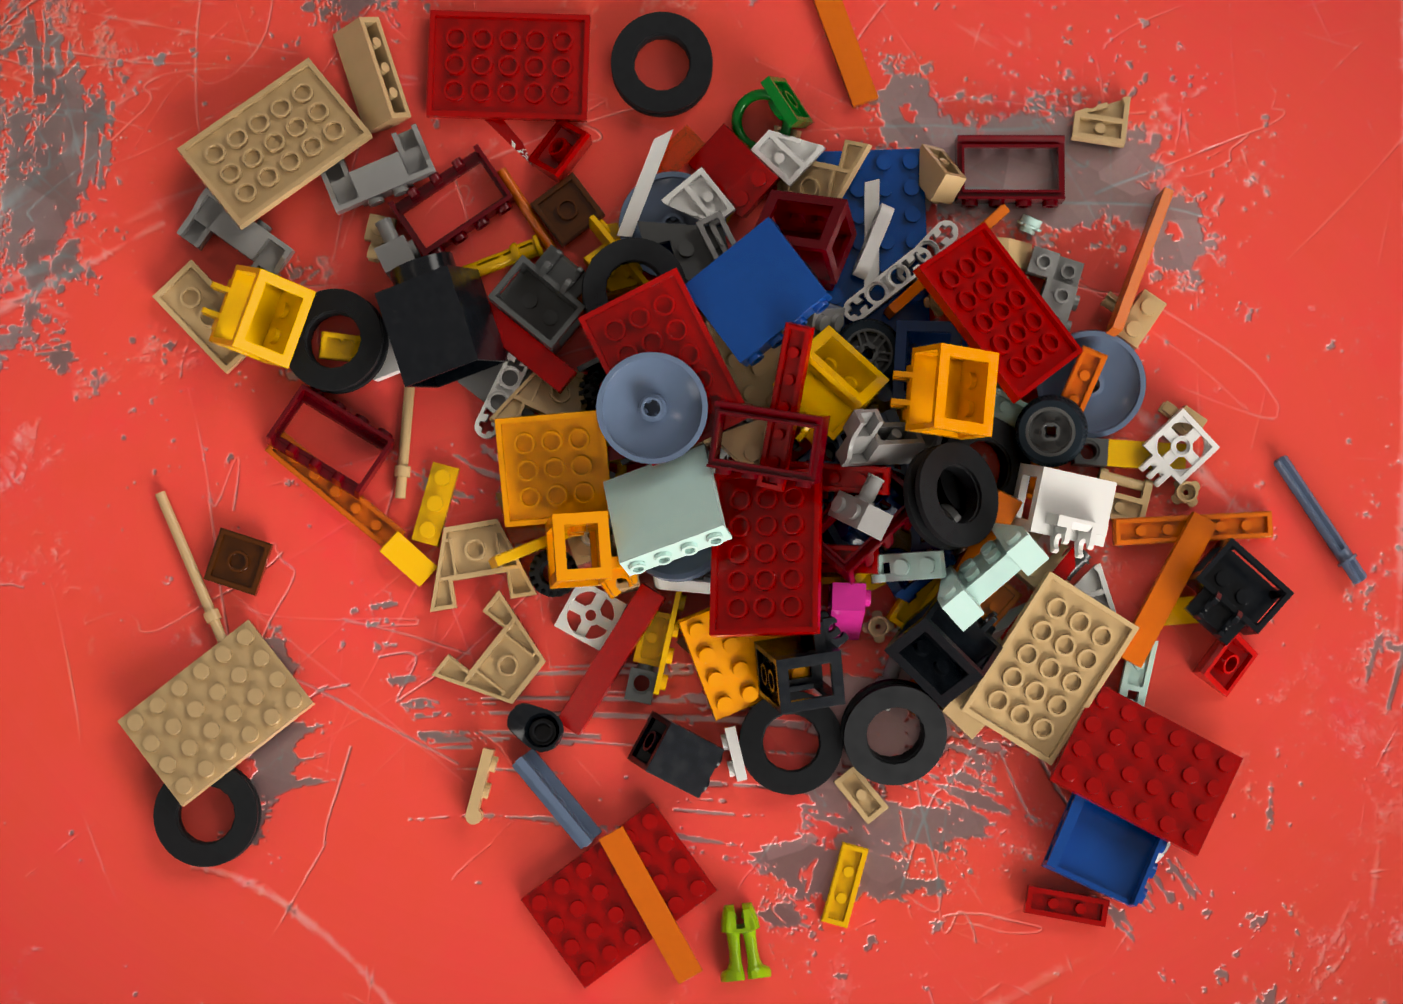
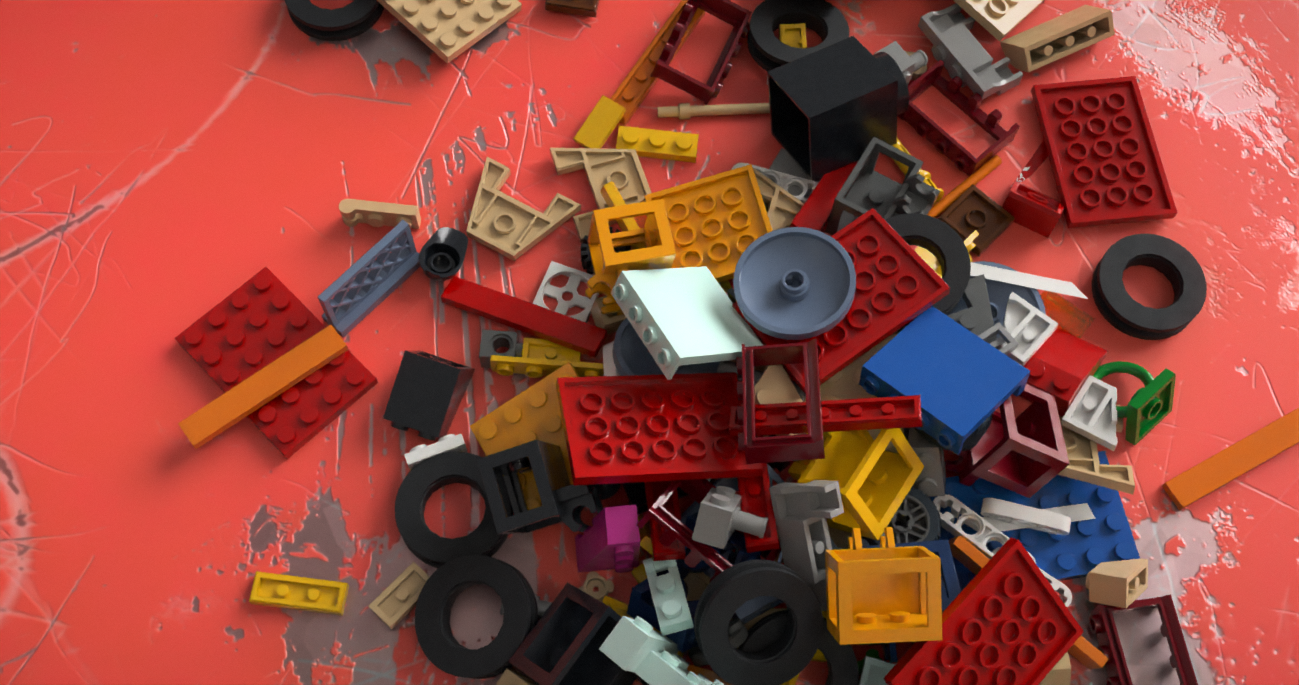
camera: 80 degrees right, 20 degrees down
lime piece [720,902,771,982] -> none

